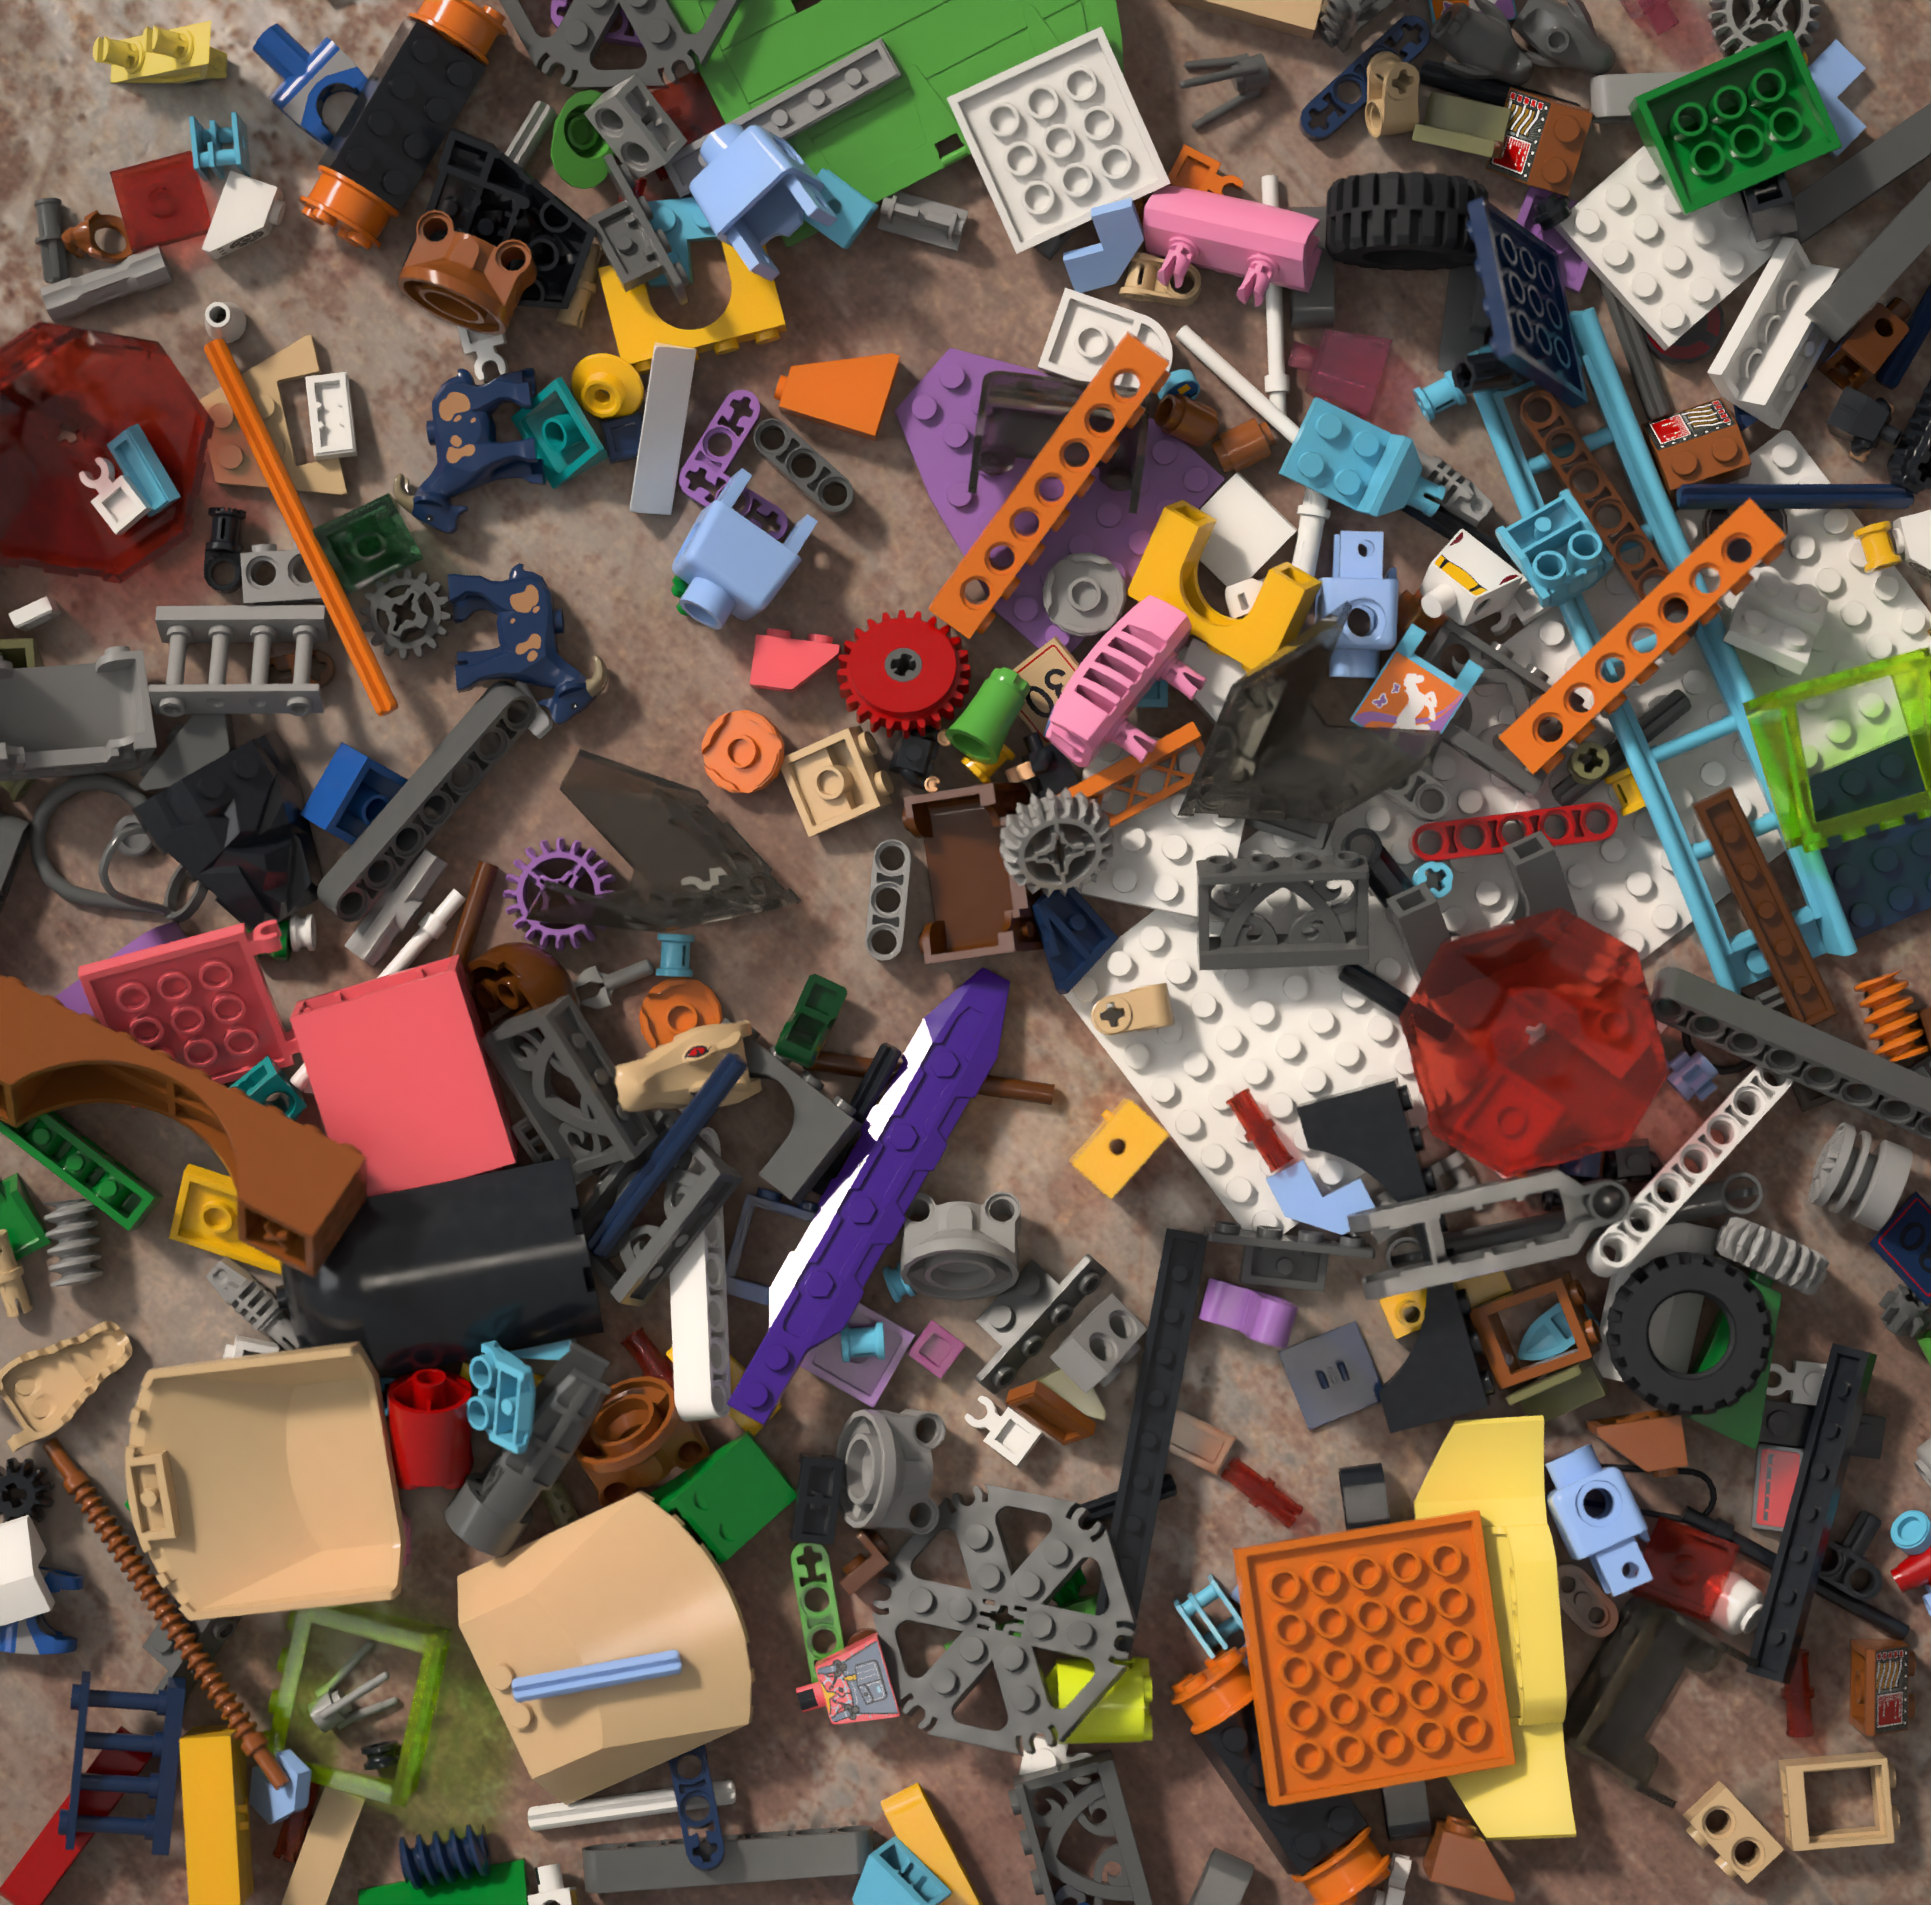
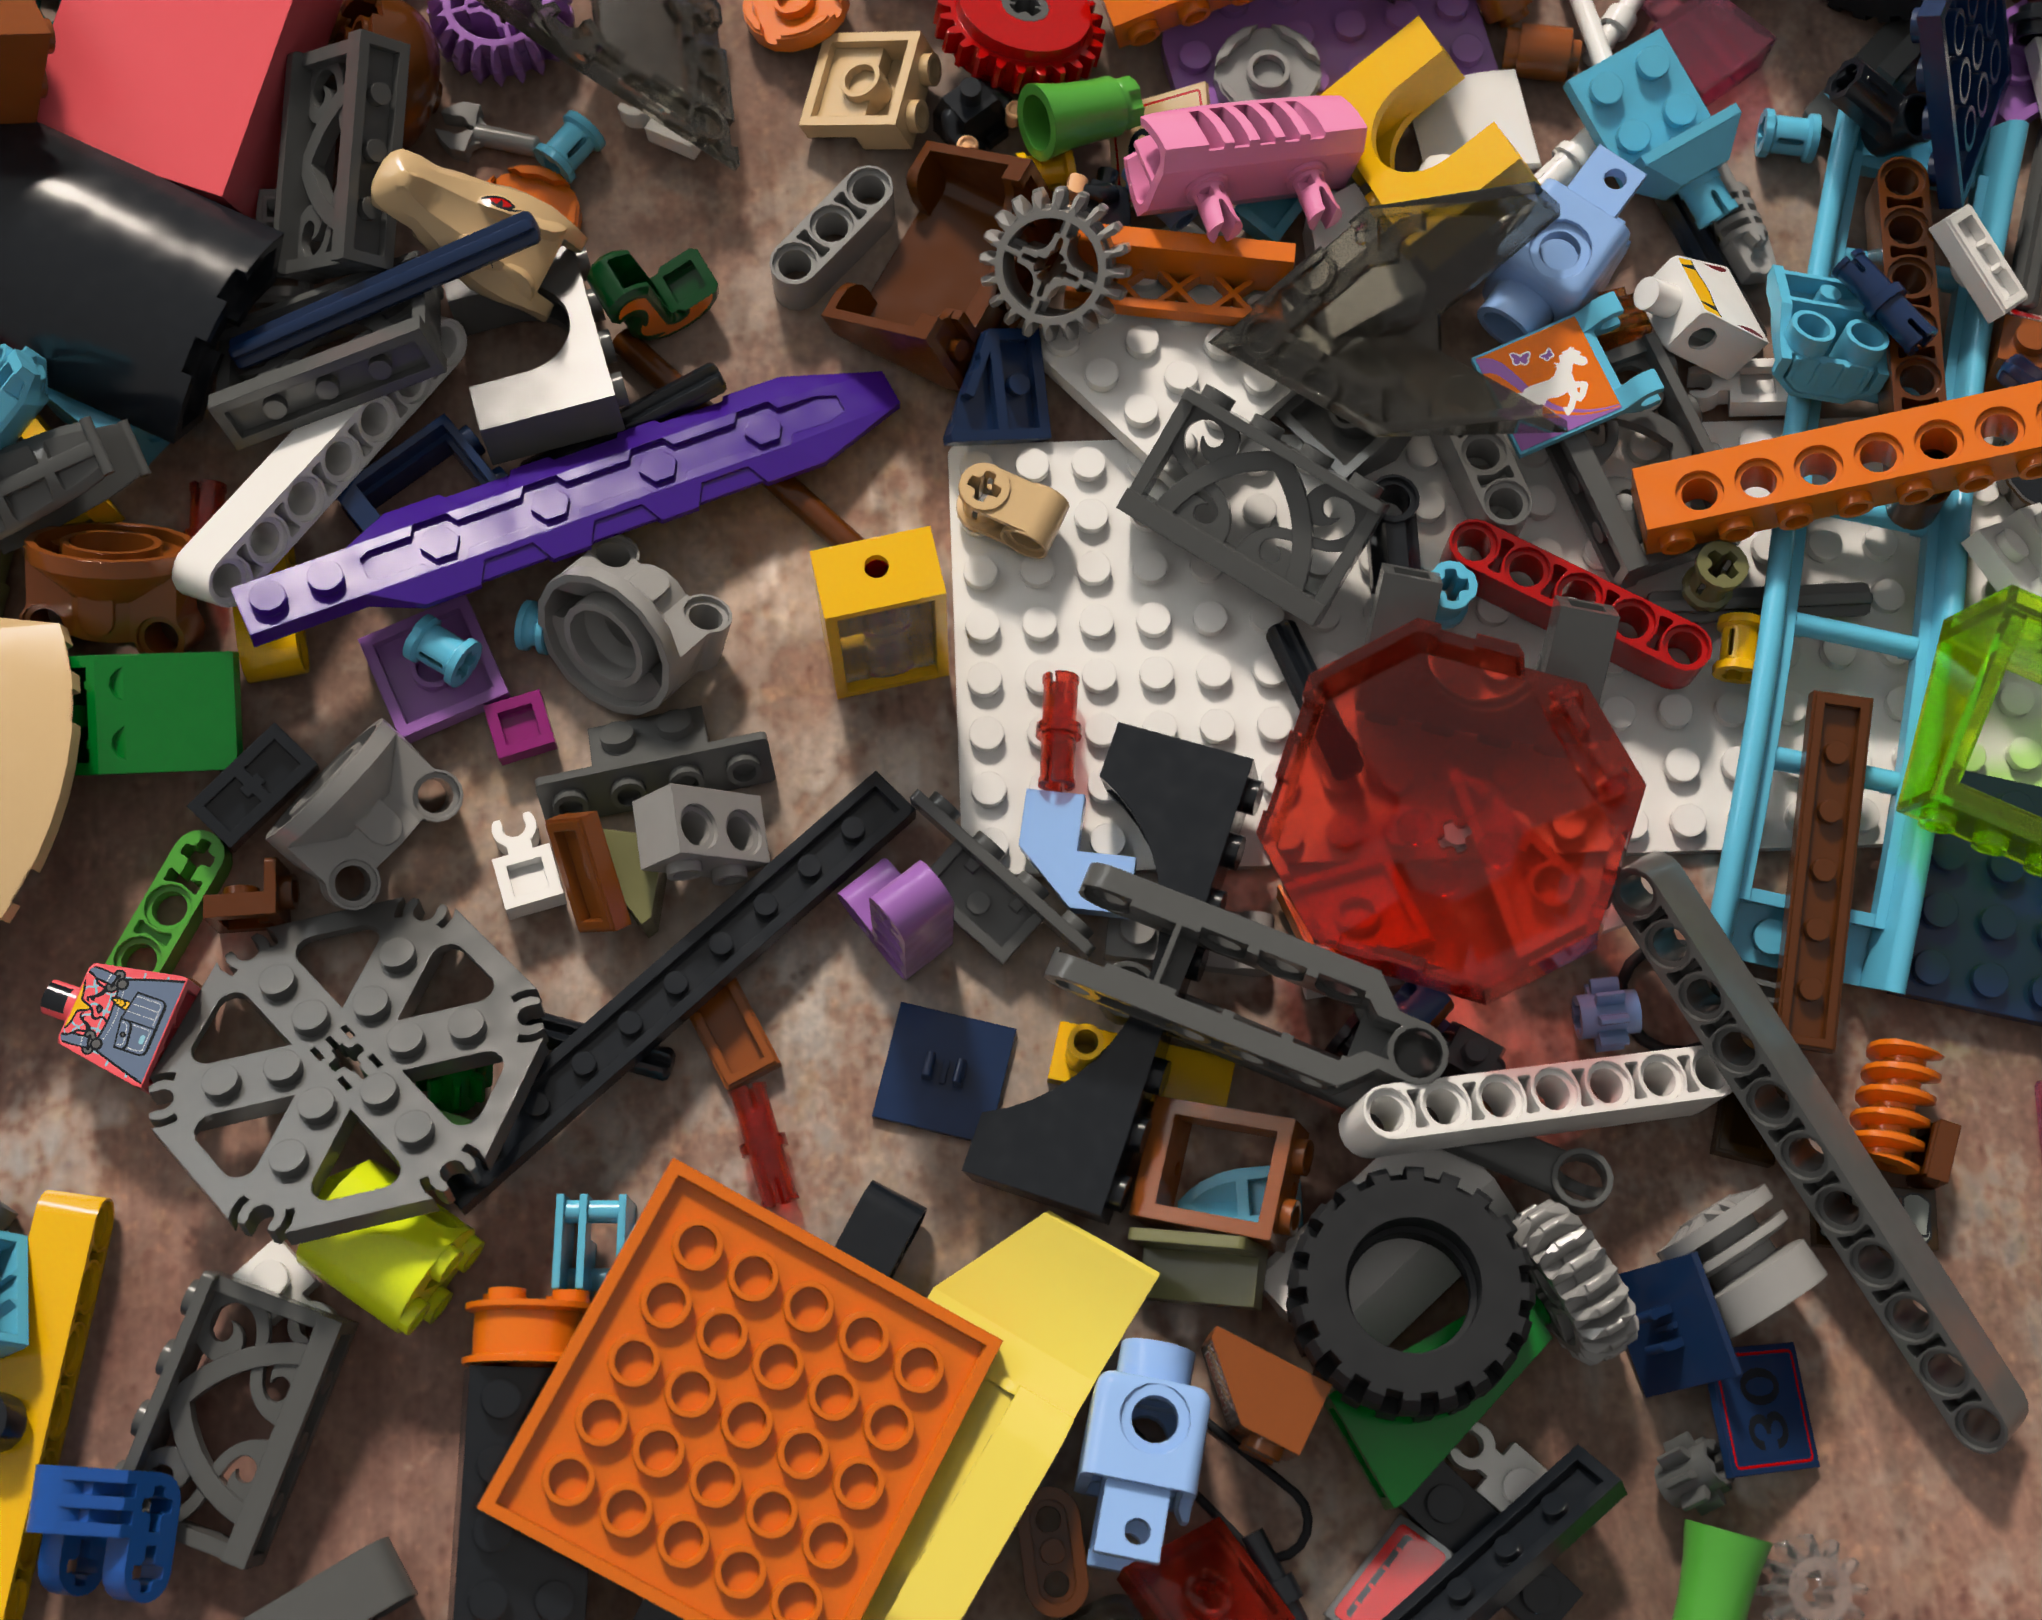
camera: 30 degrees right, 15 degrees down
none -> dark blue piece [1619,1251,1743,1398]
none -> dark blue pin [1832,248,1938,356]
none -> white plate [1928,203,2028,324]

